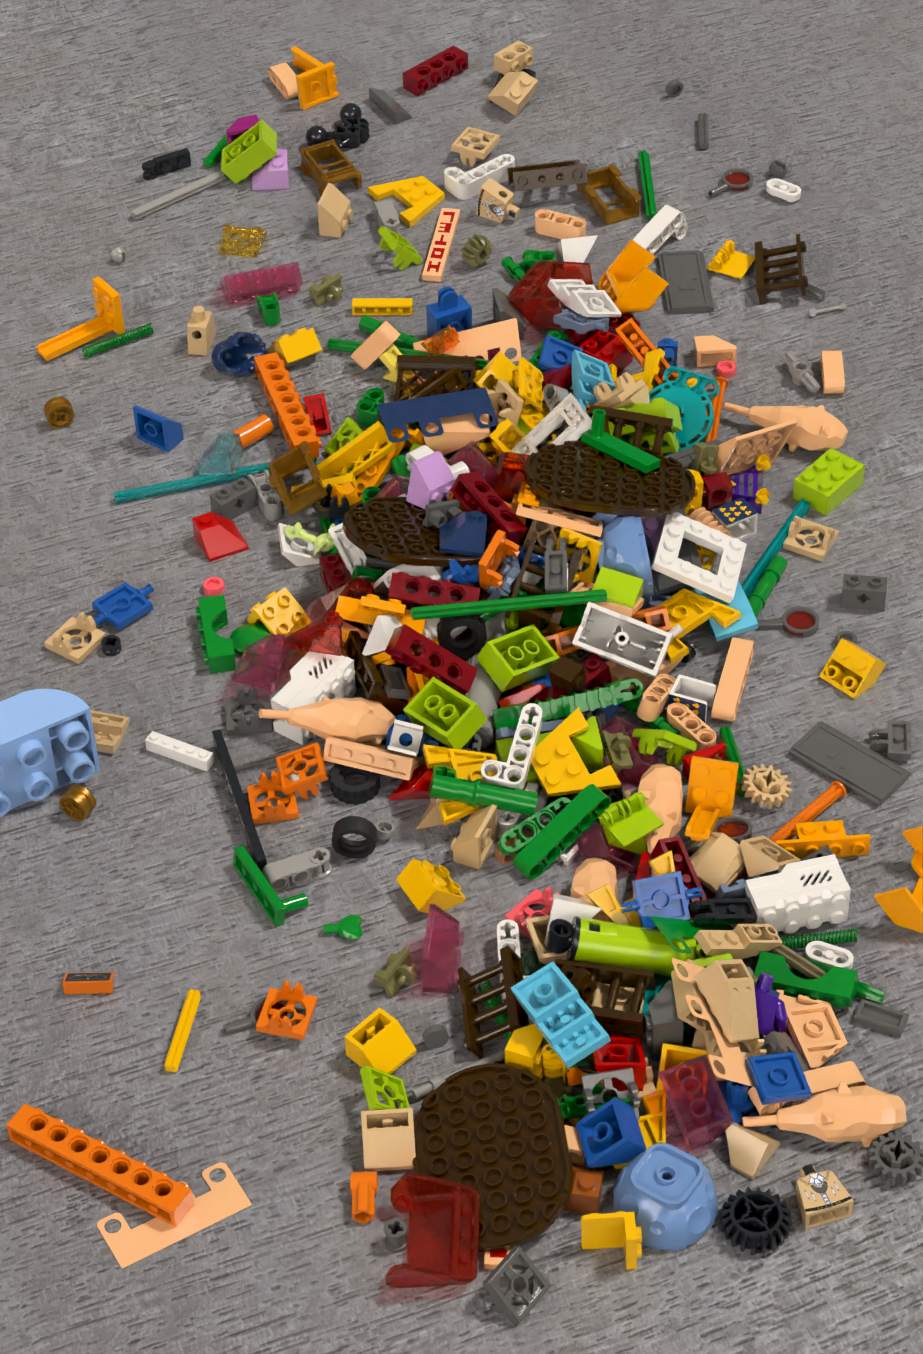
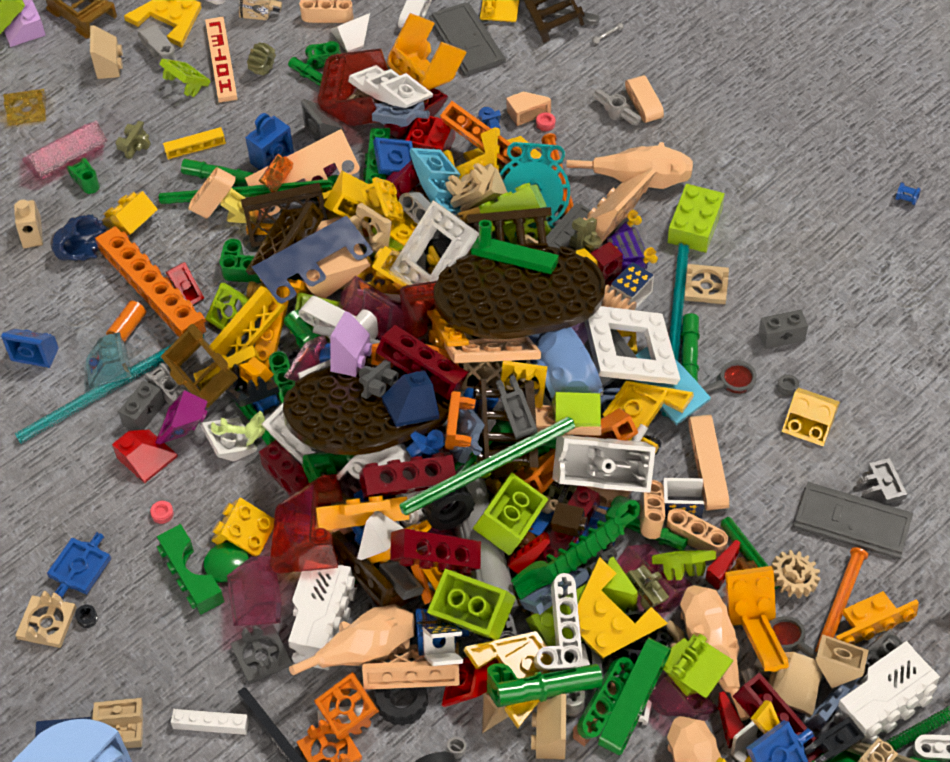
camera: 20 degrees left, 10 degrees up
none -> magenta slope [155,390,208,445]

